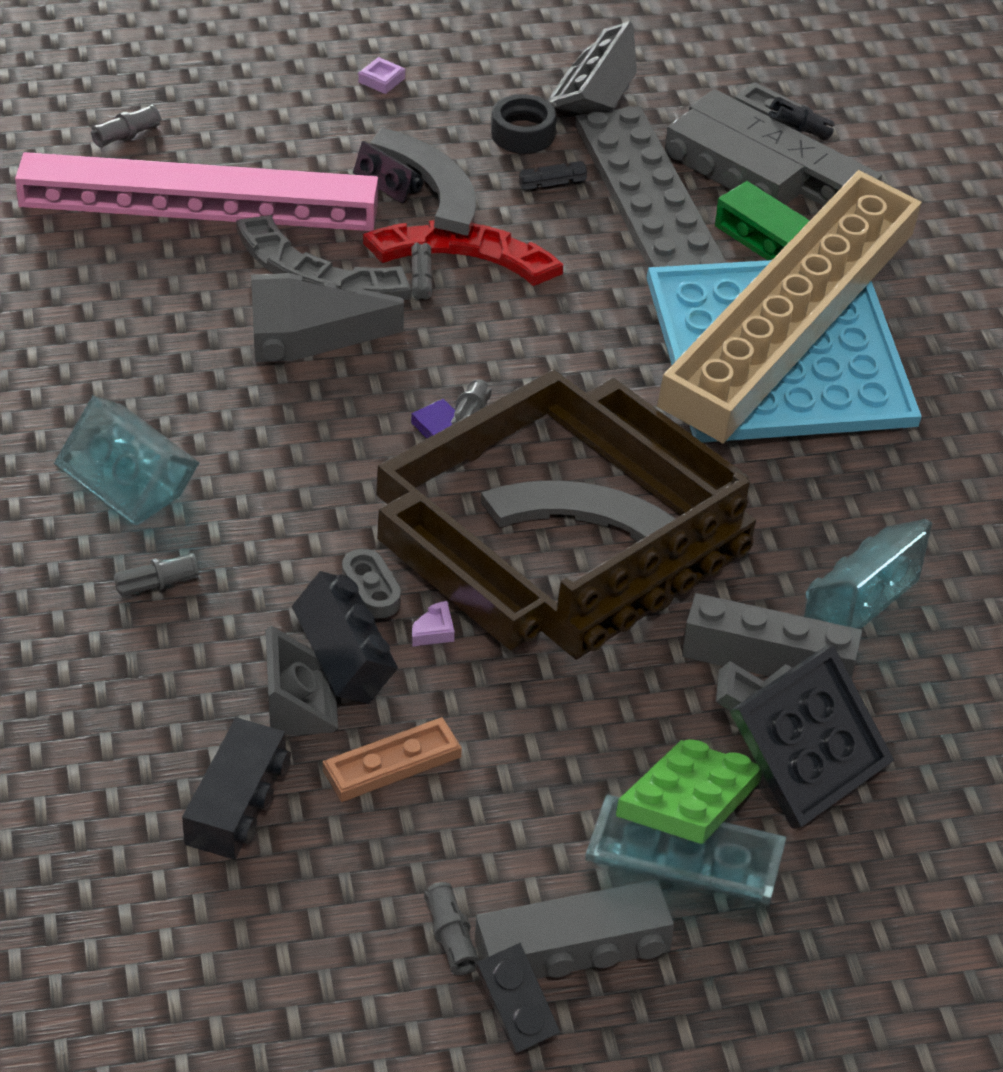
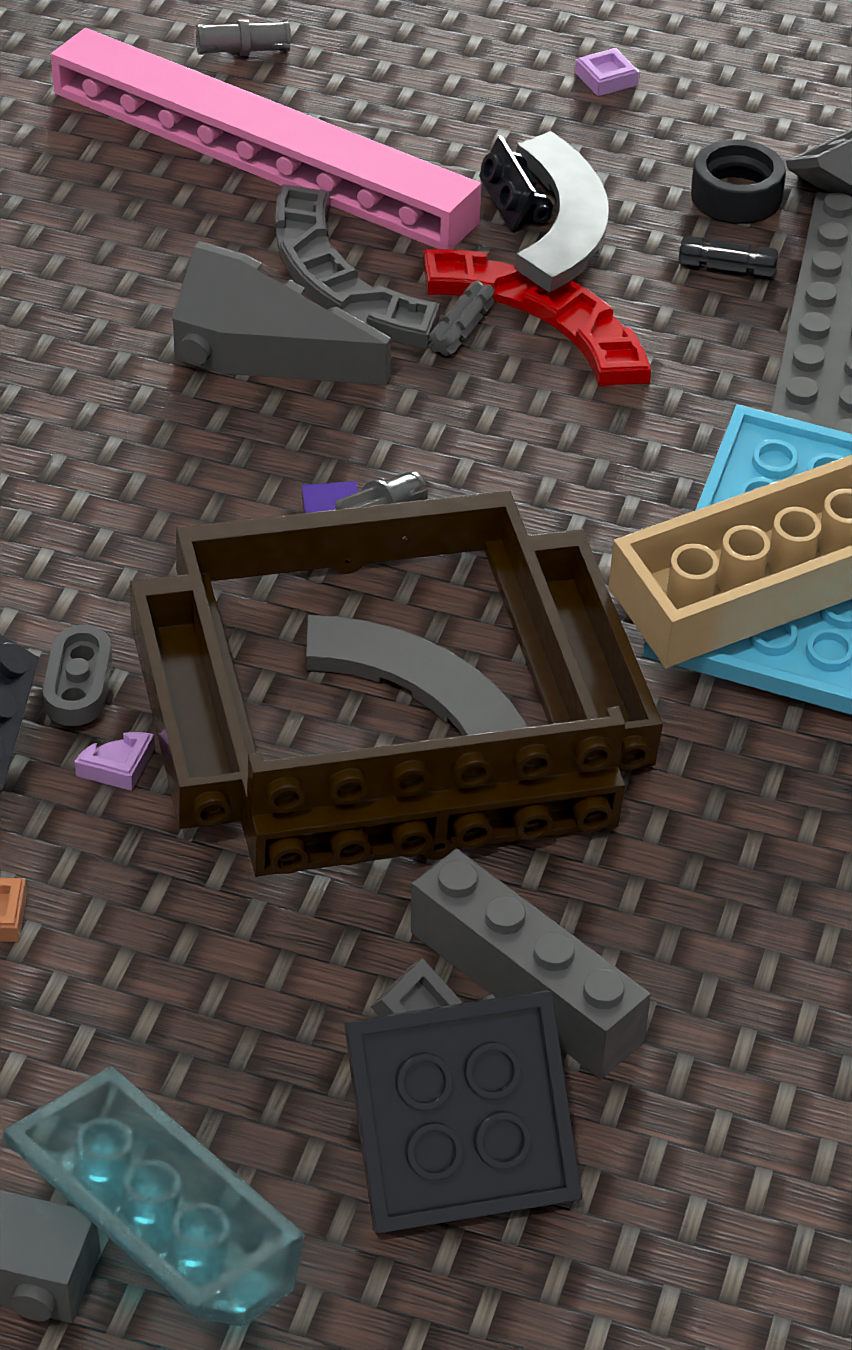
camera: 30 degrees right, 0 degrees up
bright green plate [616,740,762,844] -> none
clear light blue slope [804,519,932,629] -> none

